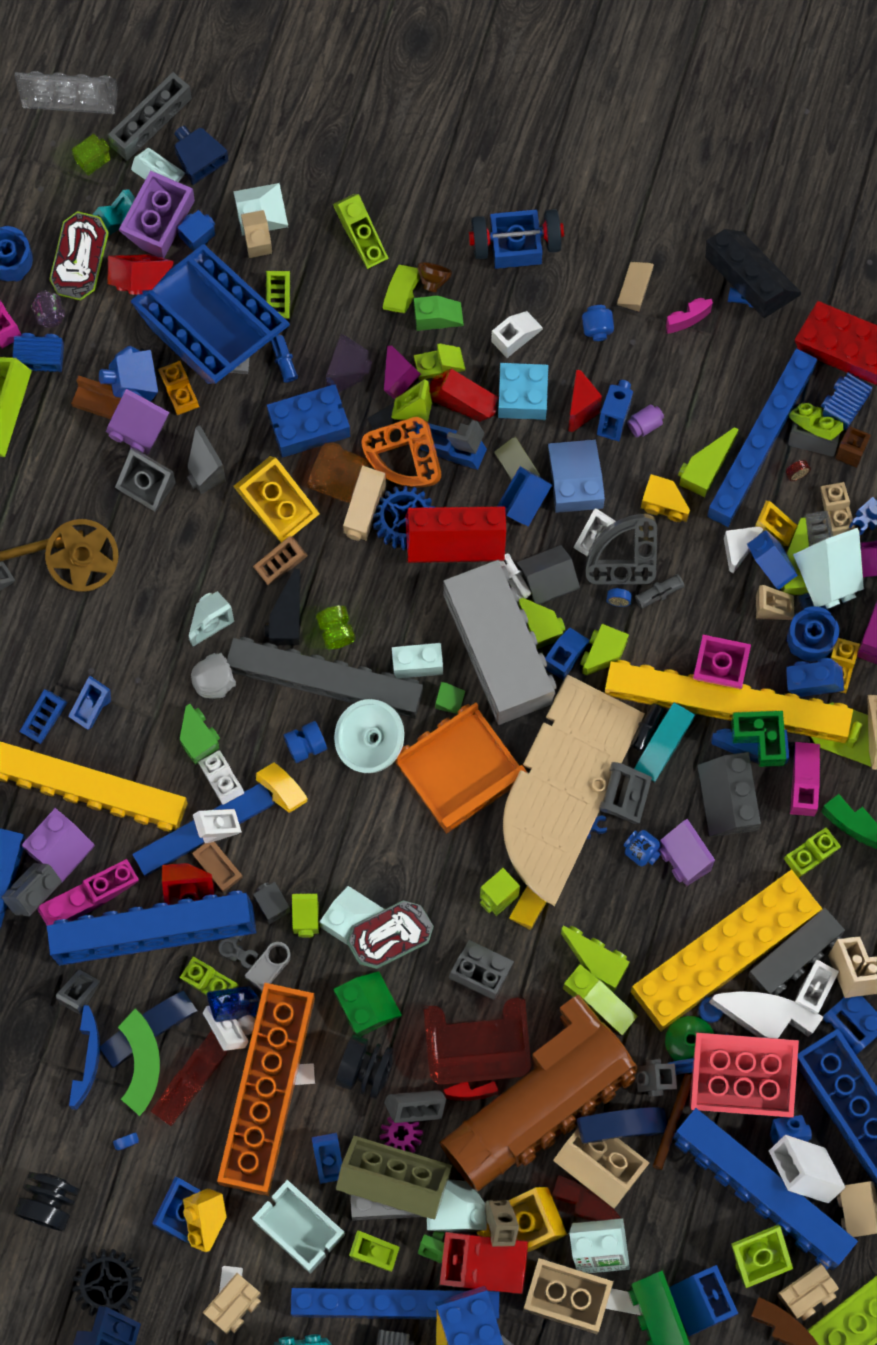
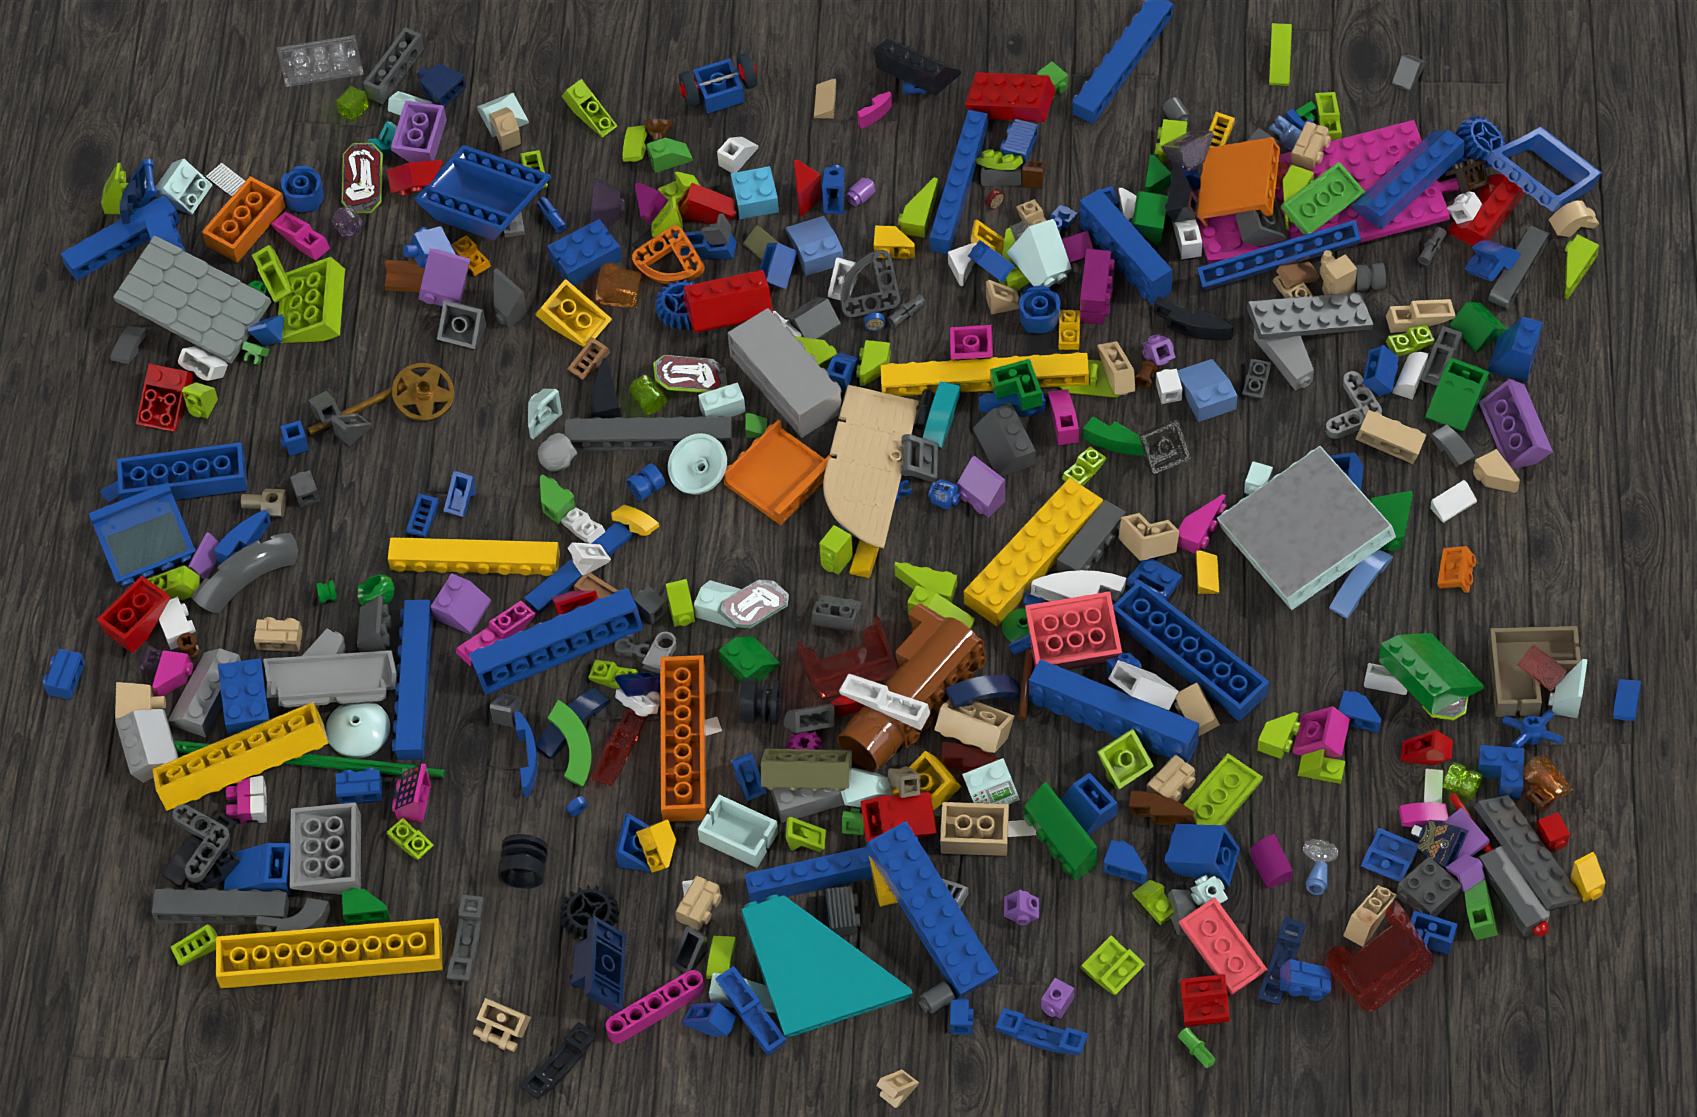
camera: 10 degrees left, 15 degrees down
dark grey brick [2,863,62,916] -> none
blue brick [13,333,64,372] -> none
blue brick [177,210,215,252] -> none
tan slope [343,466,386,541] -> none
blue head [582,305,614,341] -> none
dark grey brick [636,1060,677,1097] -> none
blue brick [786,658,844,697] -> none
white slope [795,960,839,1014] -> none
none -> shield [653,355,727,393]
none -> white slope [839,674,930,730]

